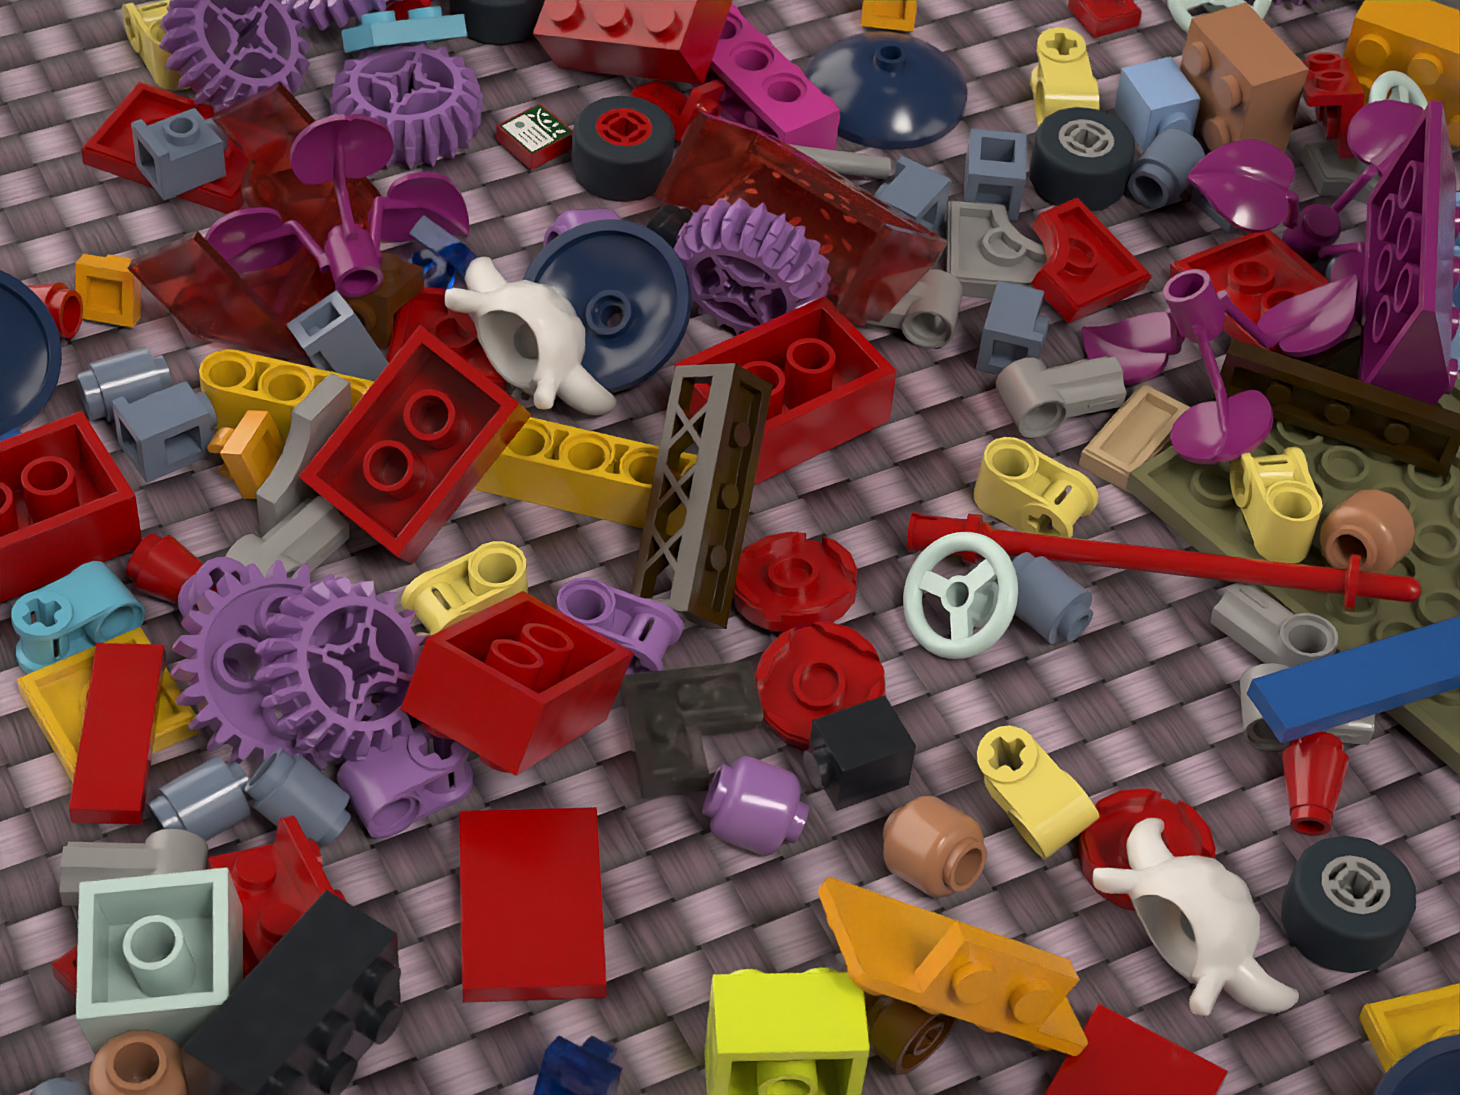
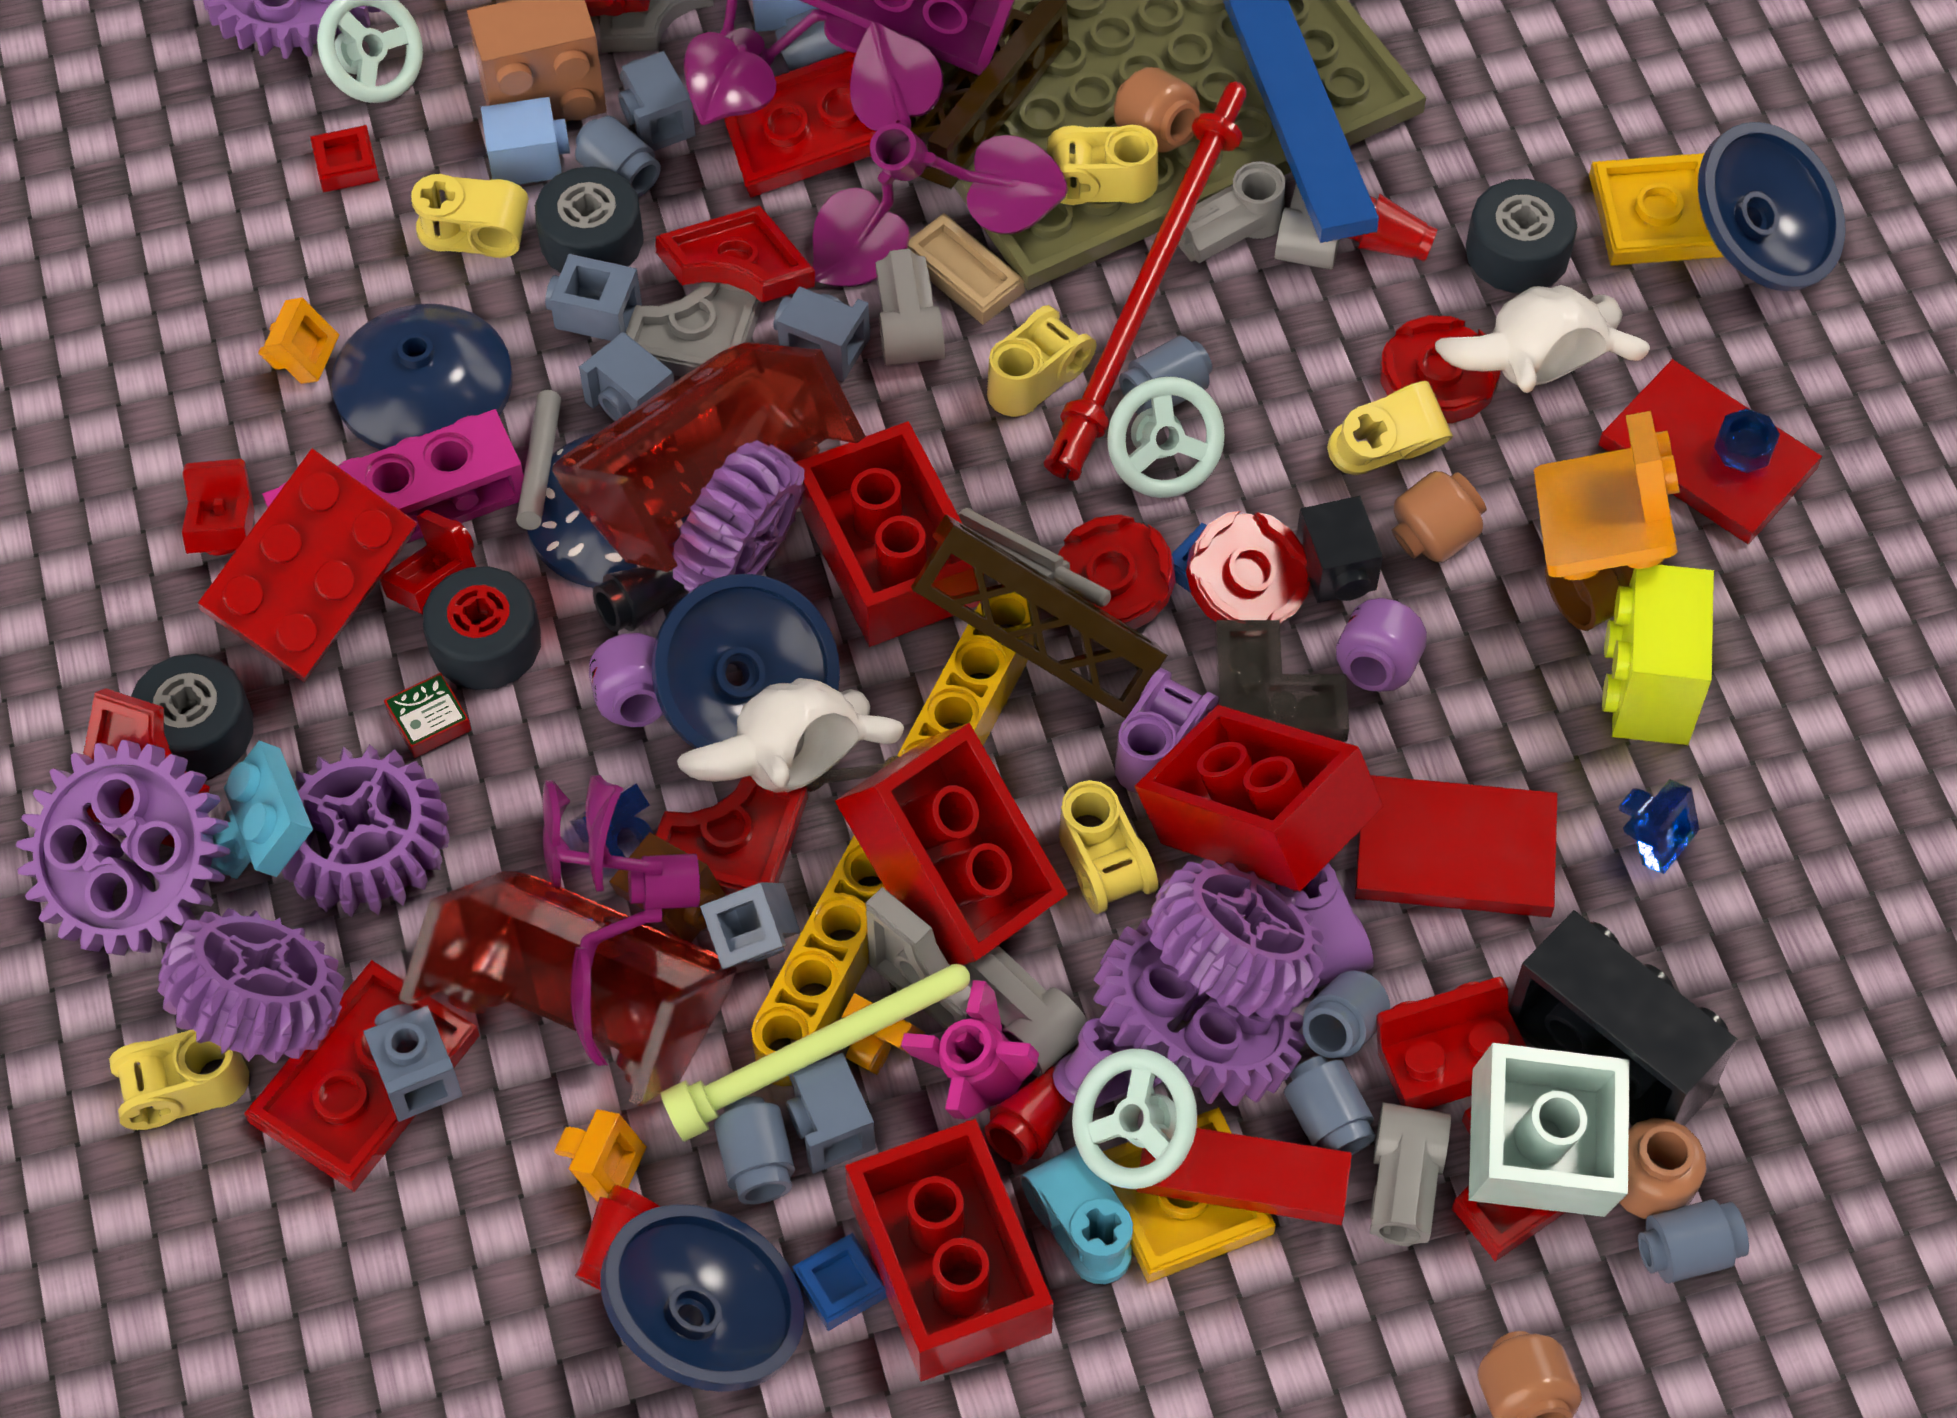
camera: 75 degrees left, 10 degrees up
none -> yellowish green piece [660,964,970,1142]
none -> dark pink brick [901,980,1039,1120]
none -> light grey axle [958,508,1111,607]
none -> light aqua piece [1072,1049,1197,1189]

